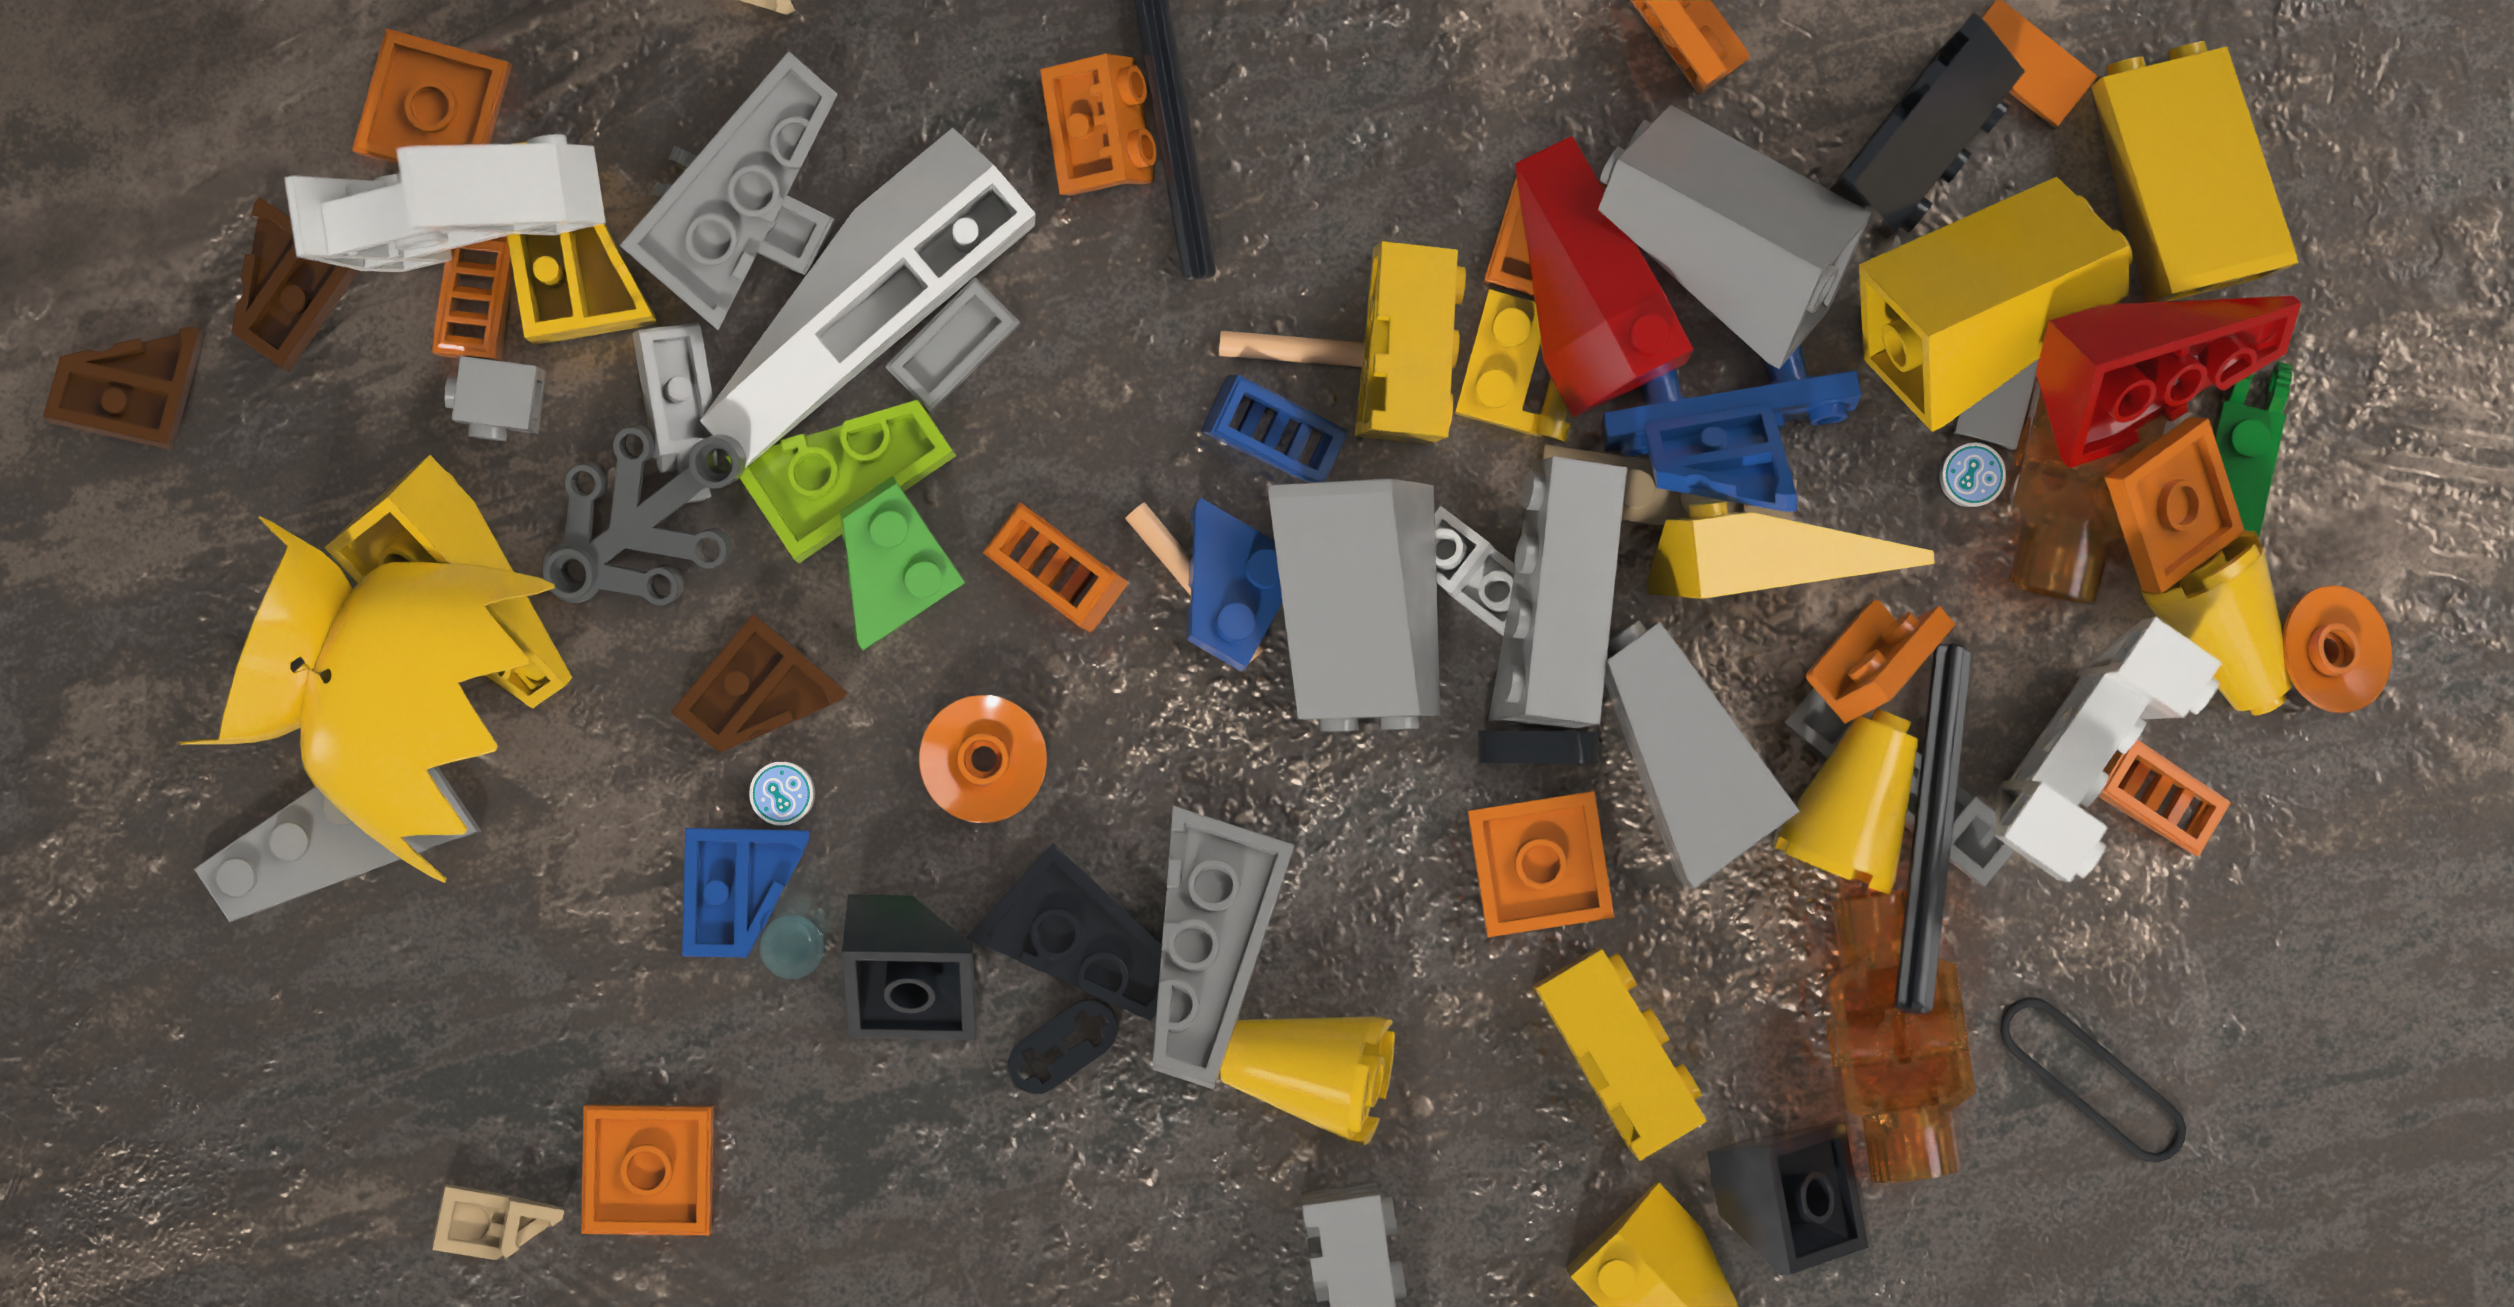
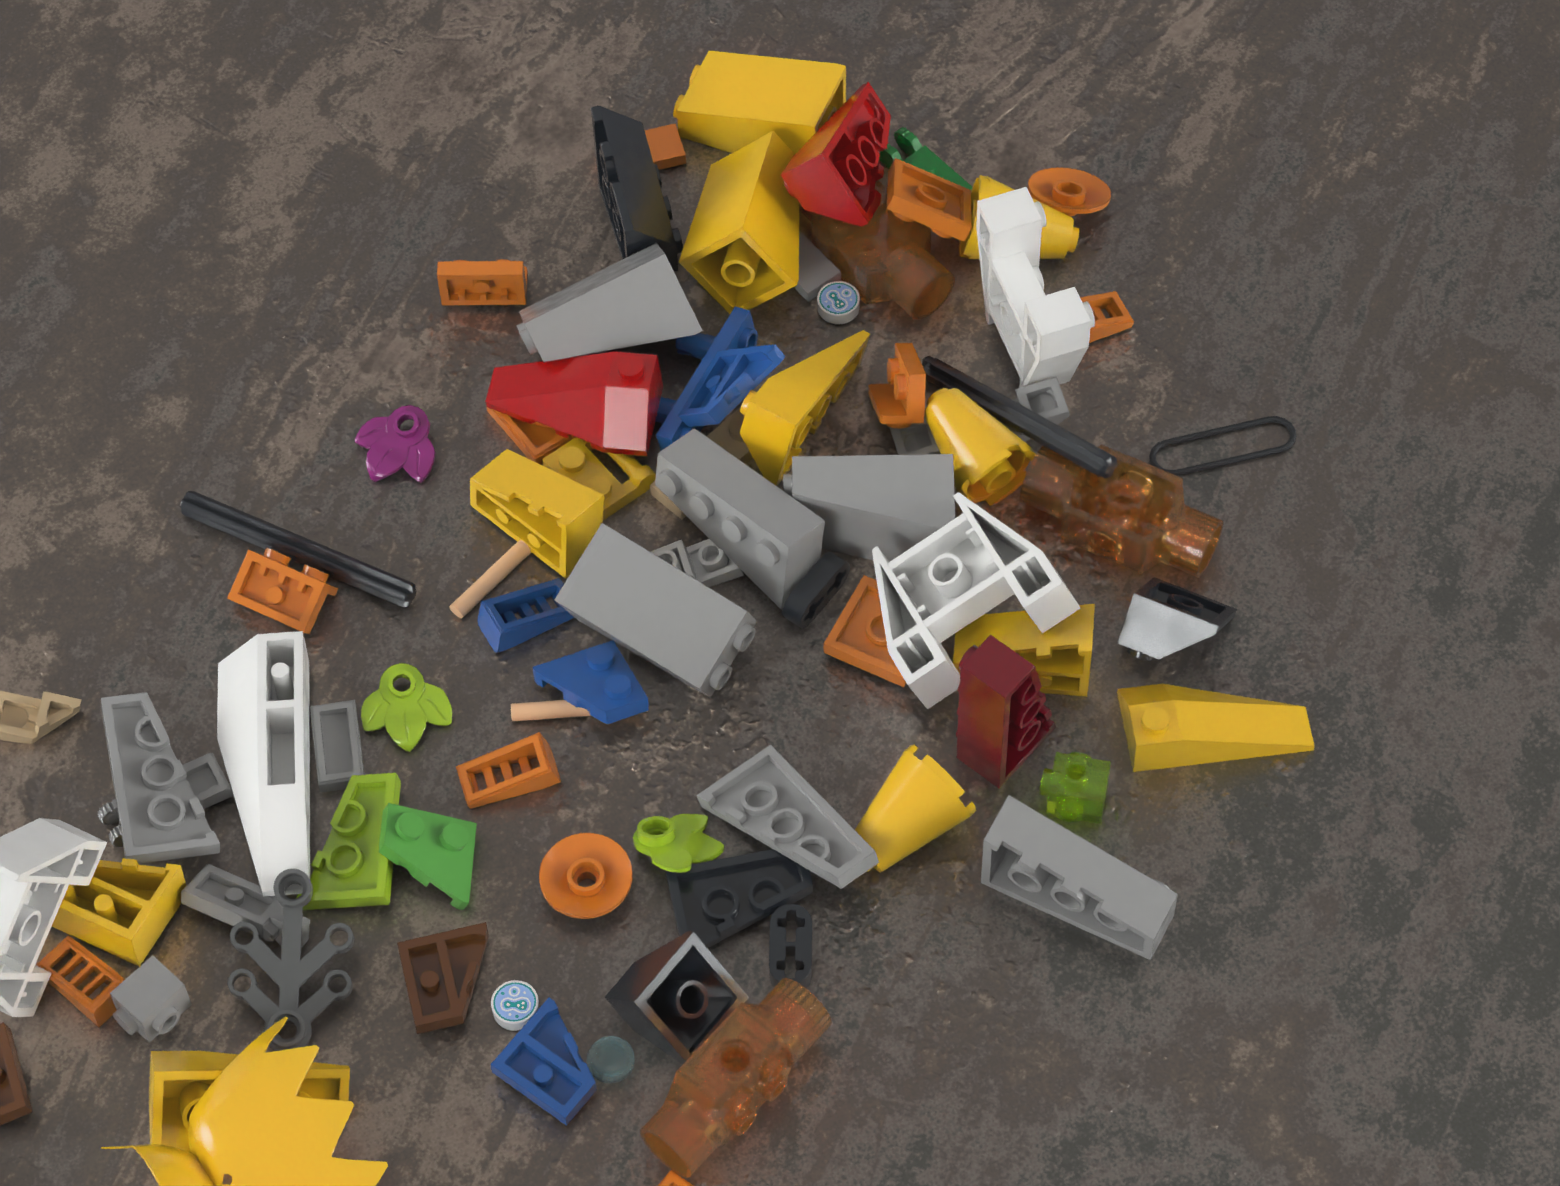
camera: 55 degrees left, 30 degrees down
none -> magenta plate [354,405,436,483]
none -> lime plate [361,663,453,752]
none -> lime plate [633,814,725,873]
none -> clear orange brick [640,978,832,1178]
none -> white wedge [872,492,1080,709]
none -> dark red wedge [956,634,1056,789]
none -> clear neon green brick [1039,752,1111,824]

